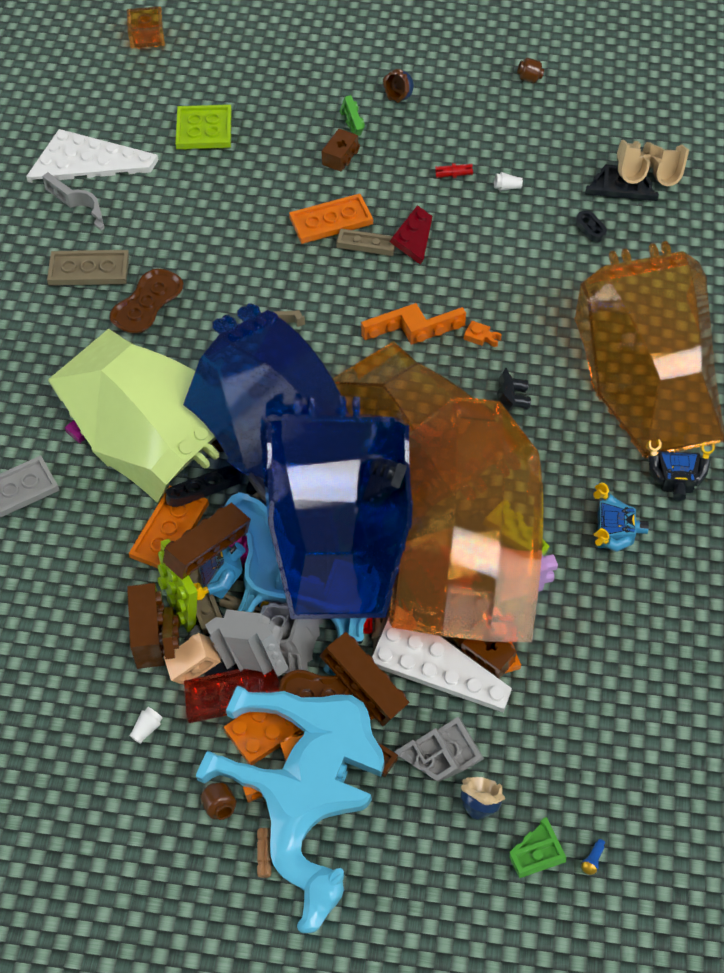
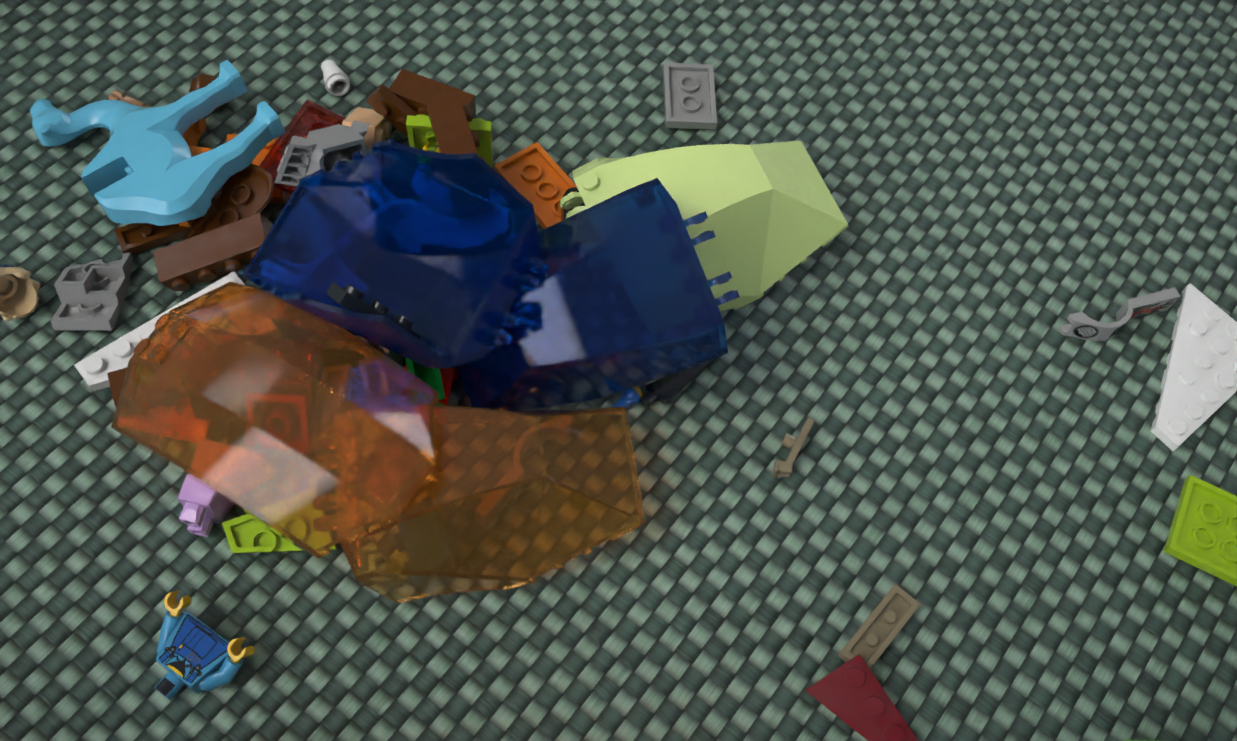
camera: 110 degrees right, 5 degrees up
dark tan plate [47,250,129,285] -> none
reddish brown plate [110,268,184,334] -> none
orange plate [289,193,373,244] -> none
reddish brown brick [322,129,360,172] -> none
orange bracket [361,303,466,345] -> none
orange plate [464,321,502,347] -> none
black connector [497,368,531,419] -> none

